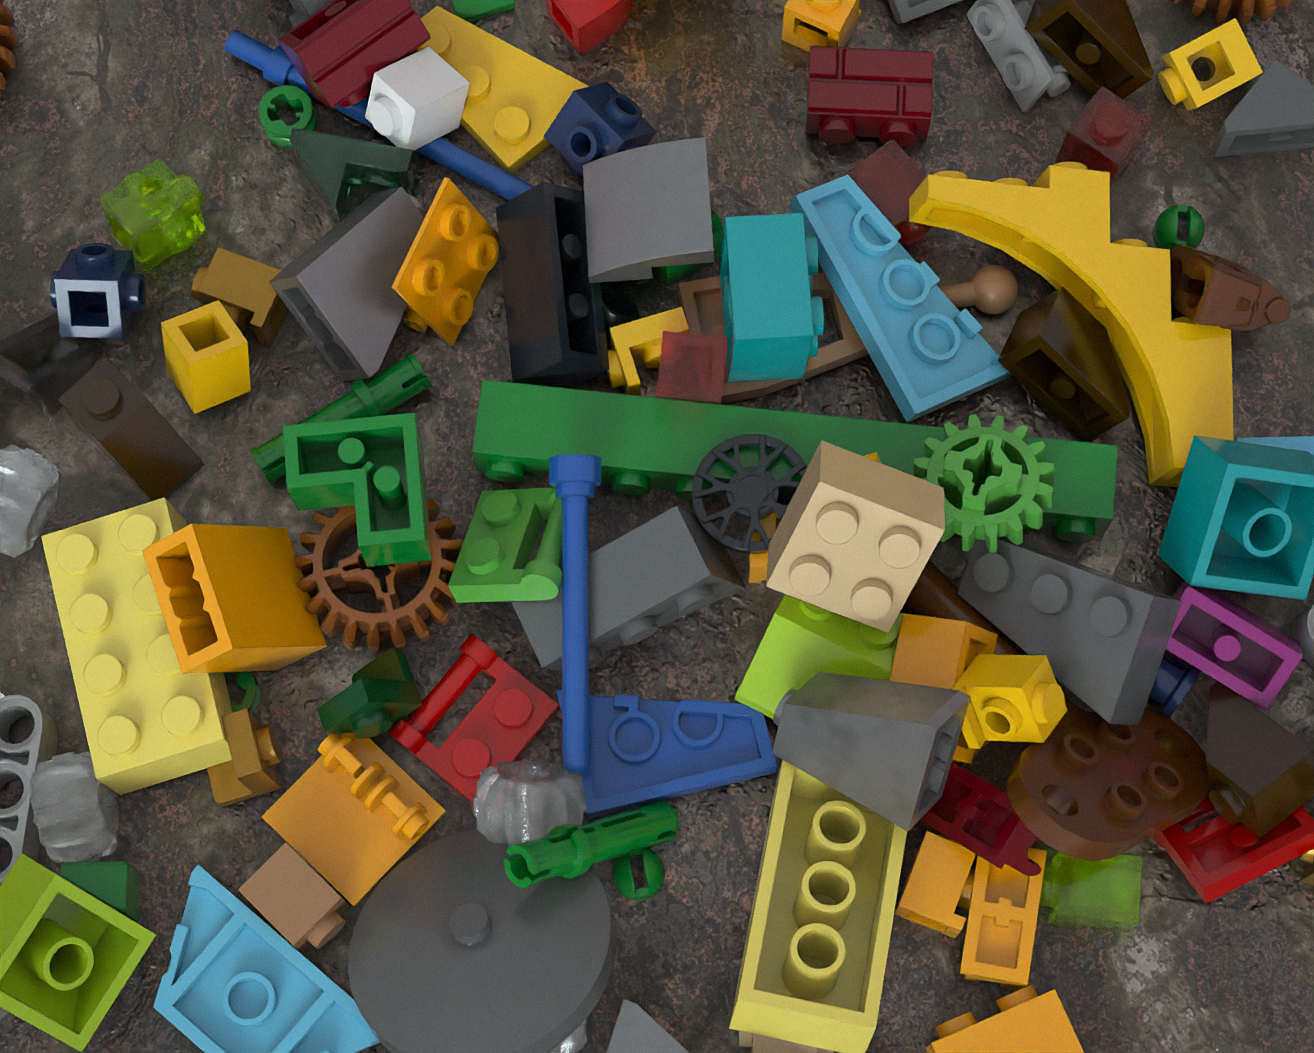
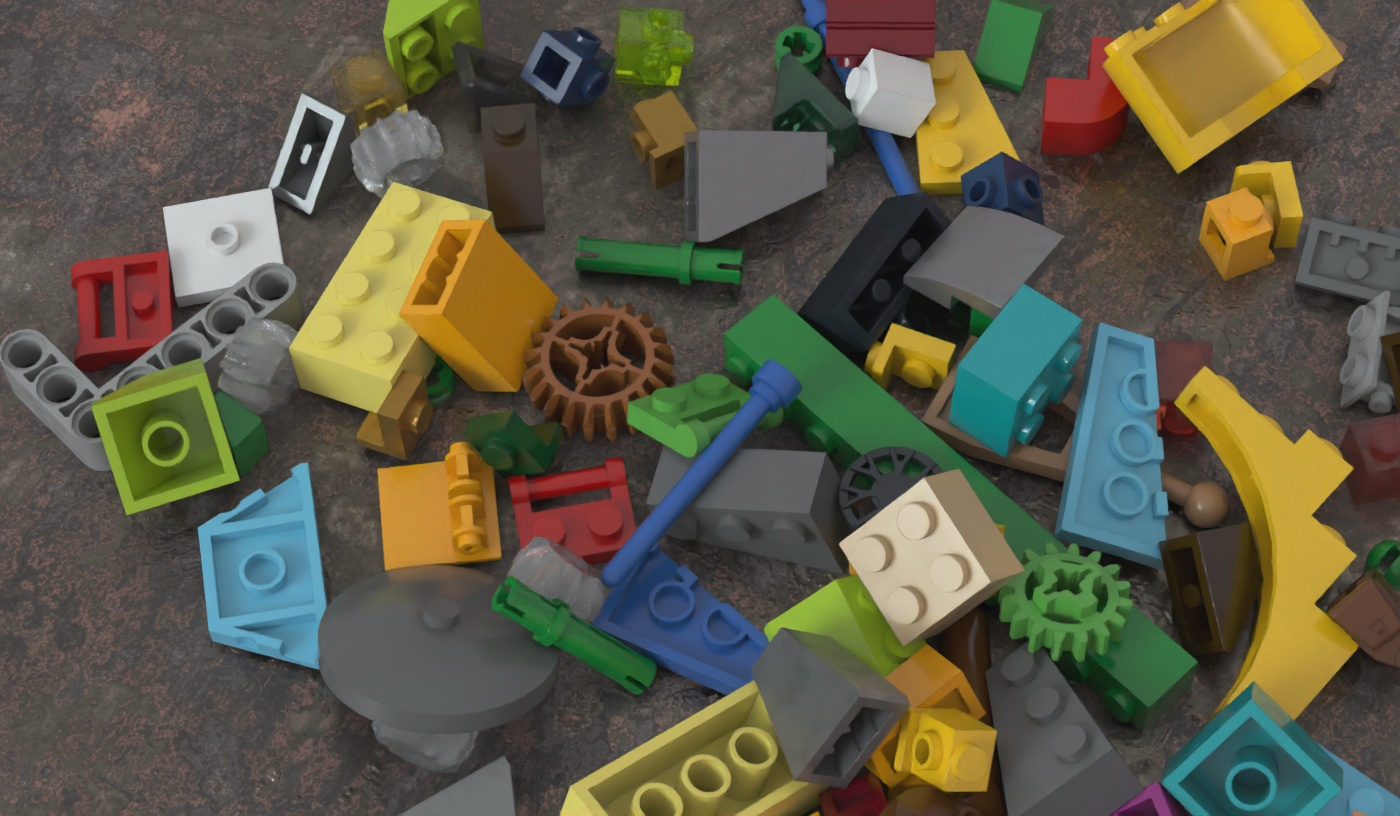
camera: 40 degrees right, 15 degrees down
yellow brick [161,300,251,414] -> none
medium nougat brick [238,842,349,953] -> none
green brick [283,413,432,567] -> none
light orange hinge [392,177,500,346] -> none
green hinge [612,848,665,902] -> none
clear red brick [654,331,728,404] -> none
dark red brick [805,46,933,147] -> none

